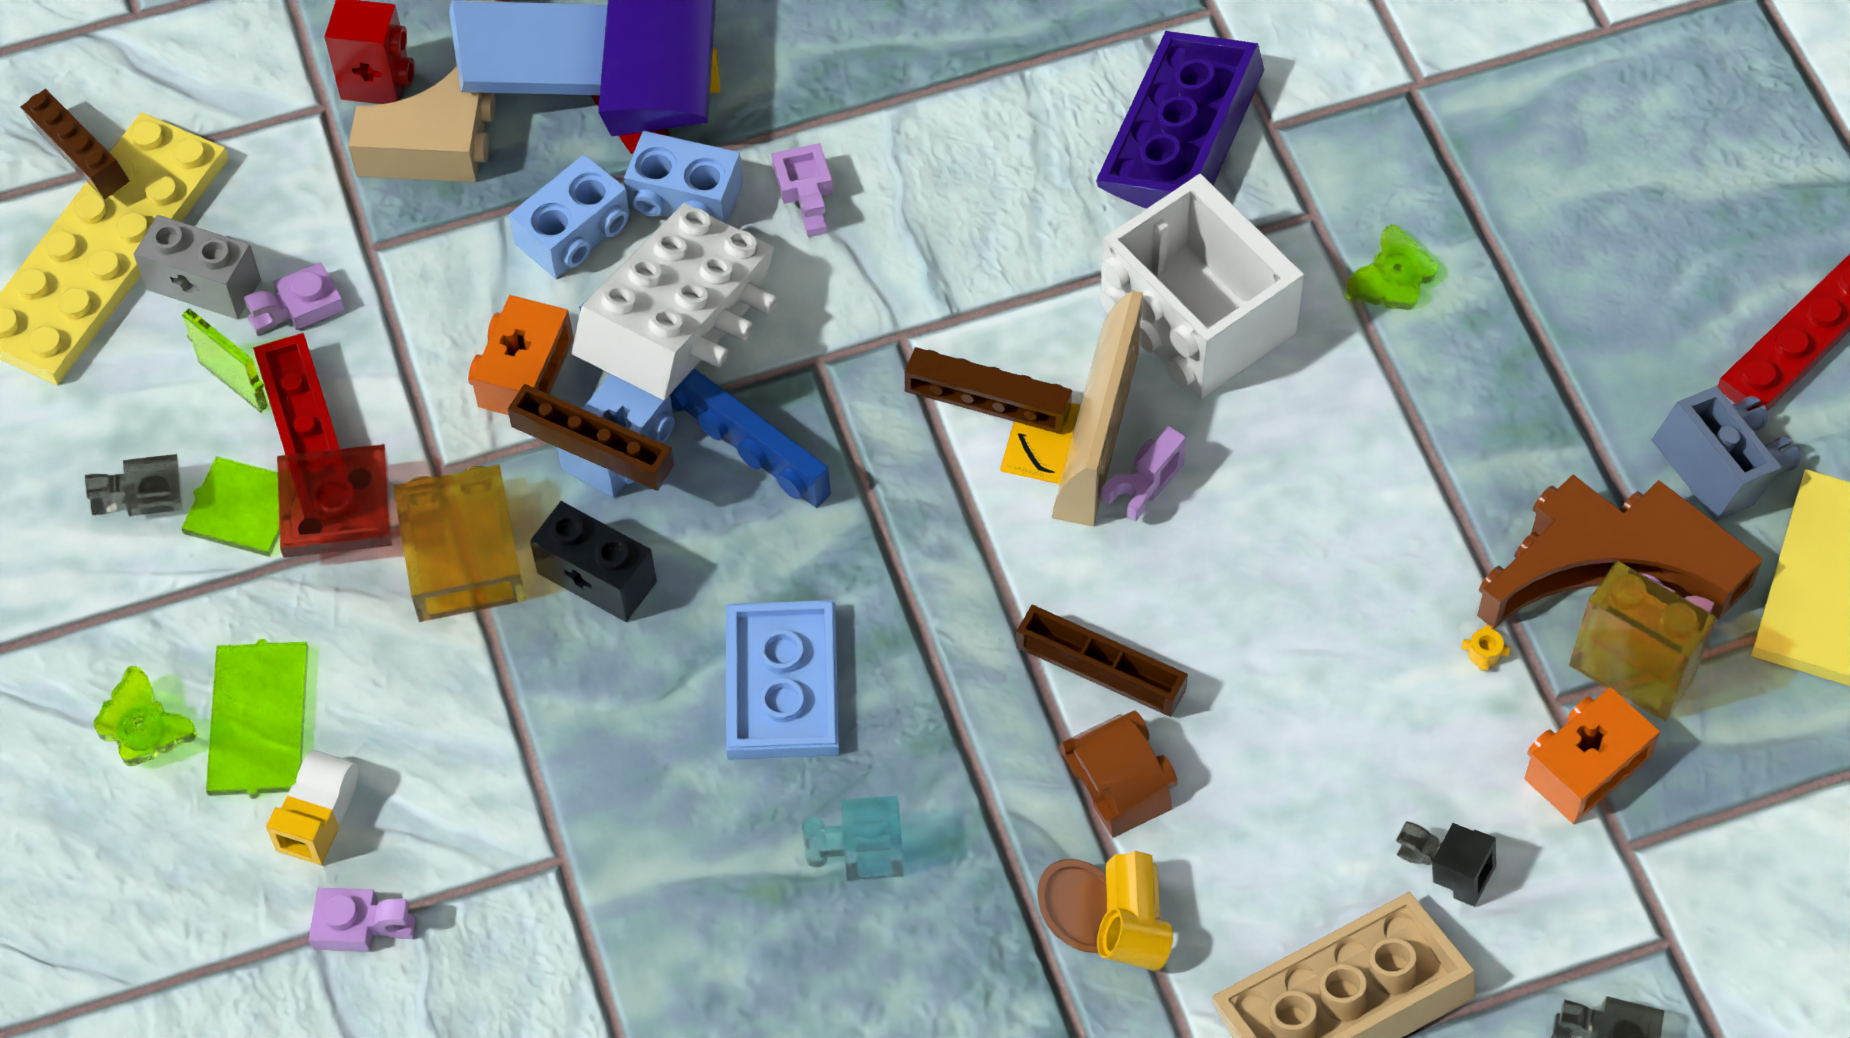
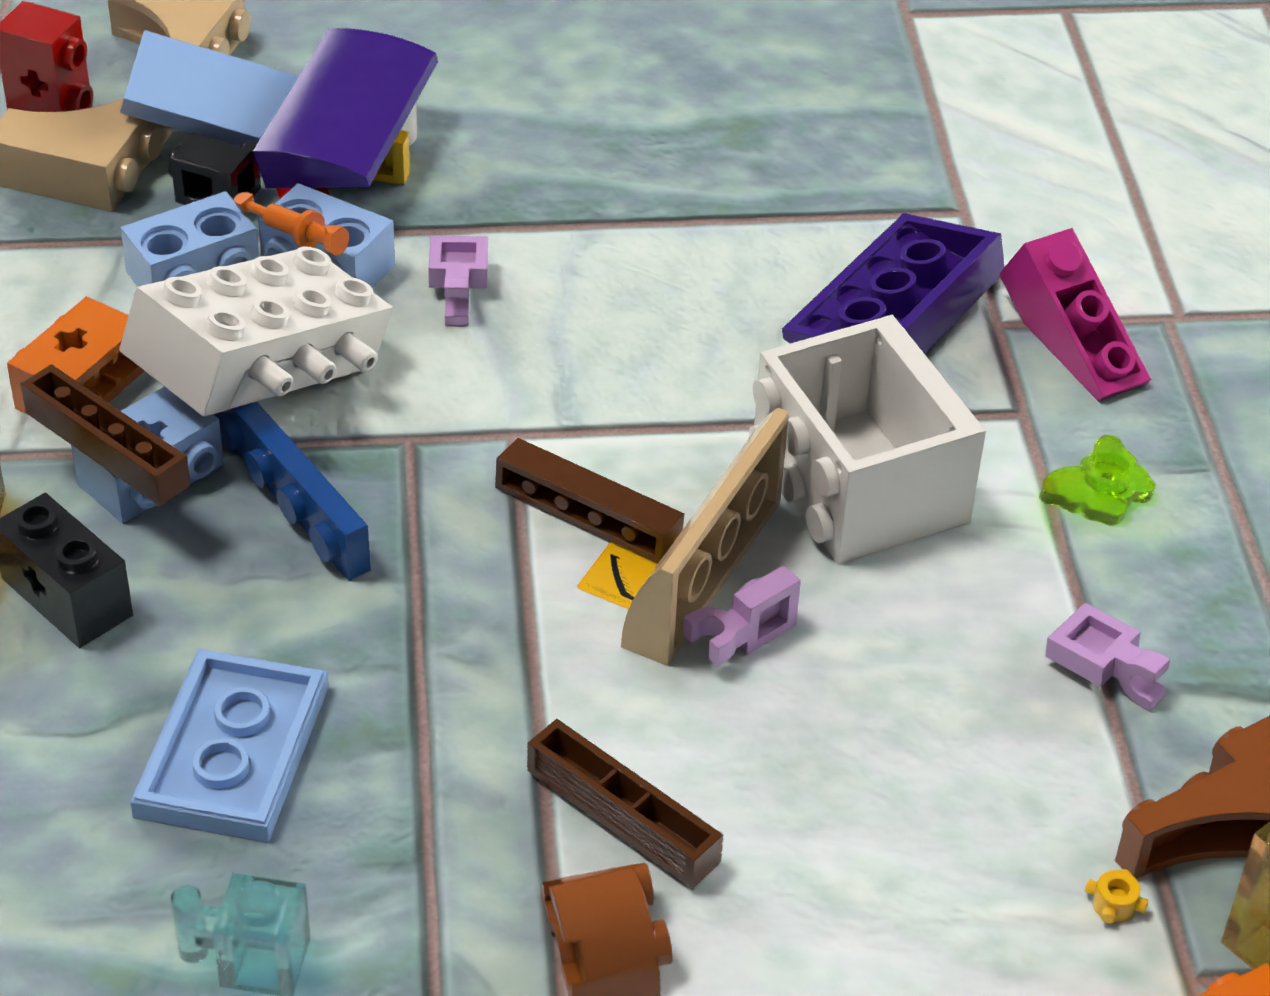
camera: 10 degrees right, 15 degrees down
none -> black brick [168,133,261,205]
none -> orange piece [234,192,350,256]
none -> dark pink slope [999,227,1151,402]
none -> lavender plate [1045,603,1170,711]

